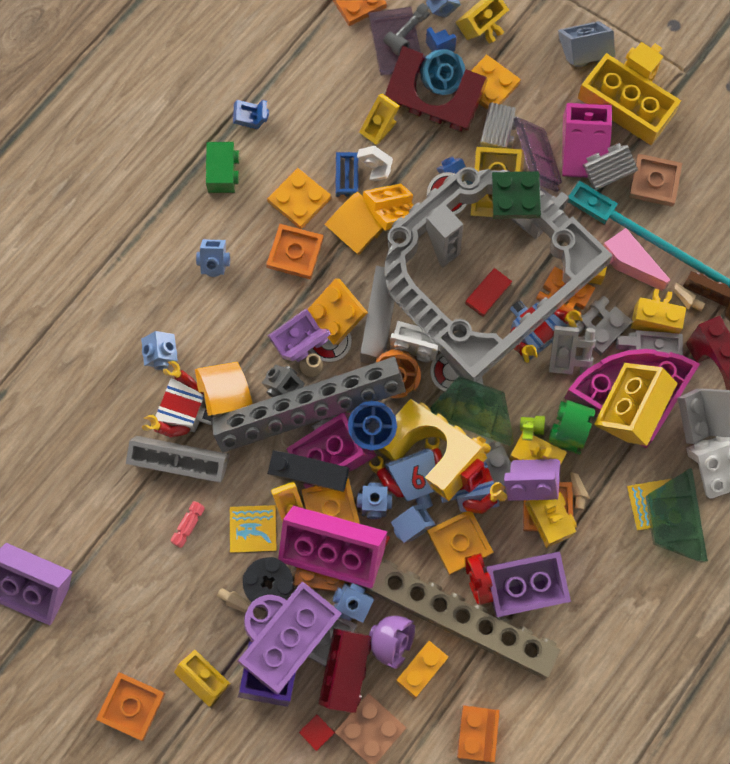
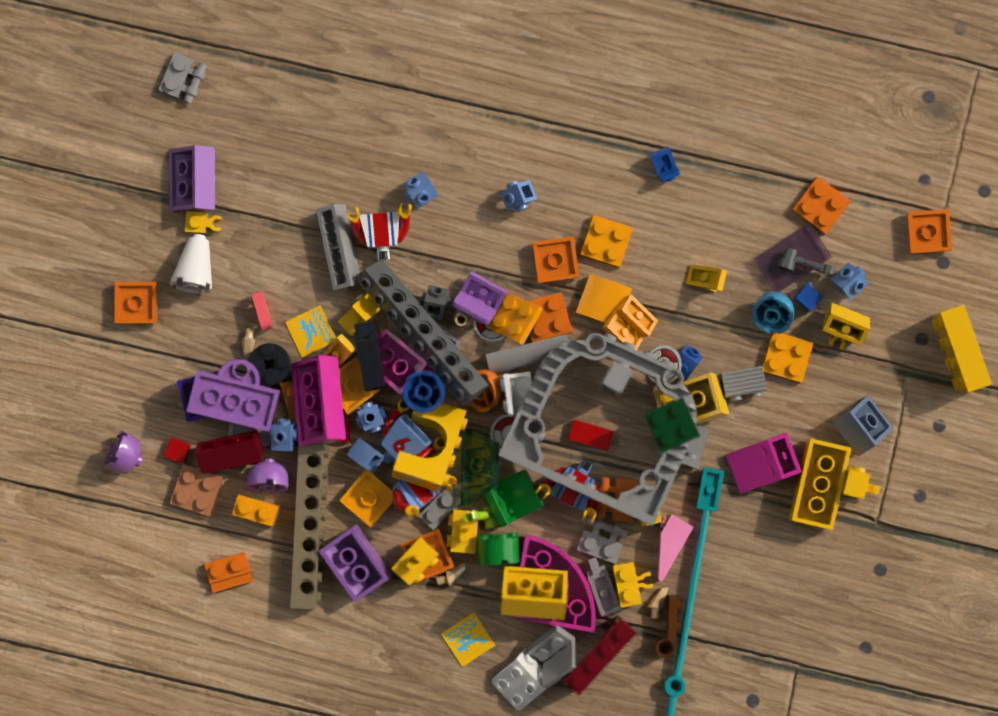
camera: 60 degrees right, 15 degrees up
coral axle [171,501,205,548] -> none
yellow slope [174,650,231,707] -> none
light orange slope [195,362,253,416] -> none
green brick [206,142,240,193] -> none
blue tile [336,152,358,197] -> none
white bracket [357,146,393,182] -> none
dark red arch [385,46,488,132] -> none
red tile [461,458,486,493] -> none
red plate [464,553,493,605] -> none
medium lavender bracket [504,459,561,501] -> none
clear purple piece [513,117,562,192] -> none
light grey plate [549,325,597,375] -> none
light grey brick [583,143,638,190] -> none
nougat plate [629,154,682,207] -> none
clear green wing [646,468,708,563] -> none
none -> white cone [170,234,212,294]
none -> yellow plate [185,211,222,234]
none -> coral beam [252,291,273,331]
none -> yellow slope [338,294,381,337]
none -> green bracket [482,469,543,528]
none -> orange plate [529,292,573,343]

